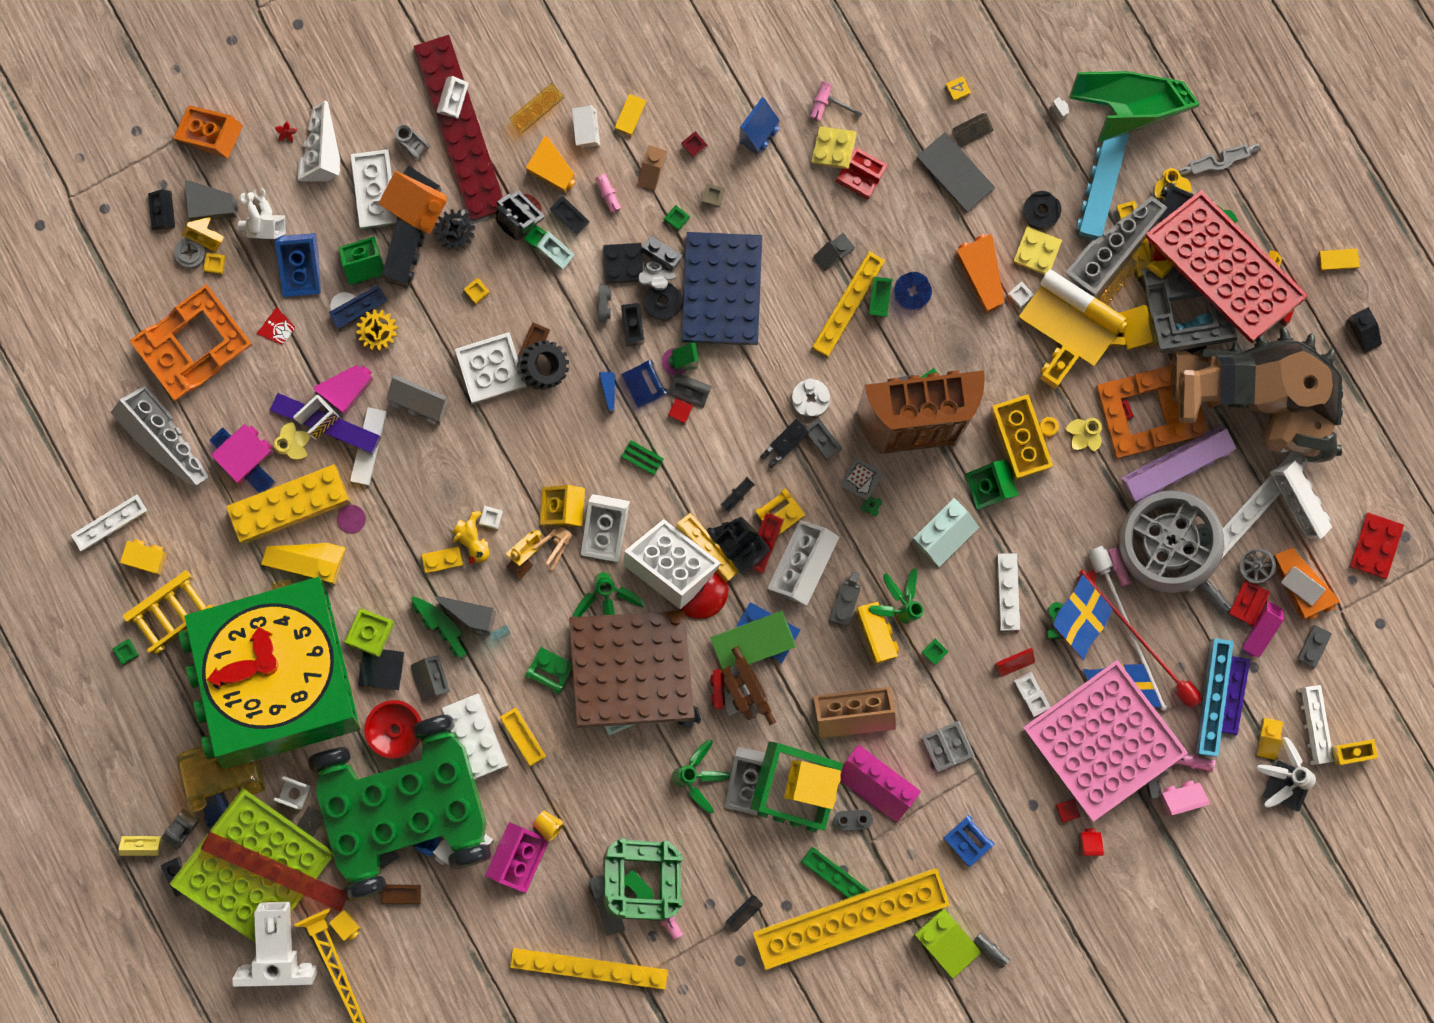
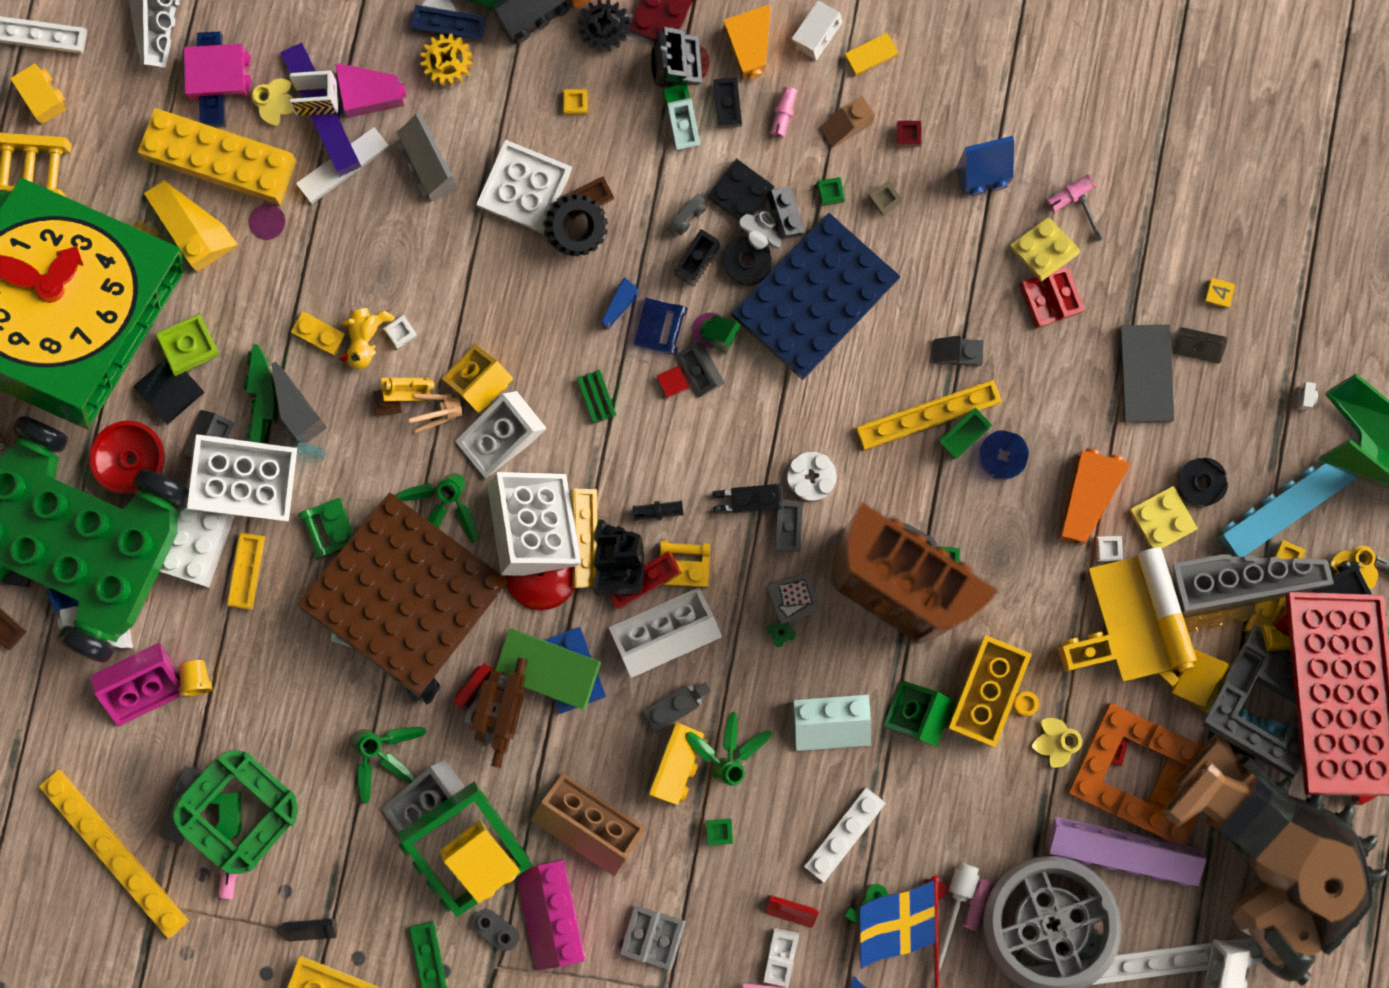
camera: 40 degrees right, 0 degrees up
none -> white slope [187,434,297,522]

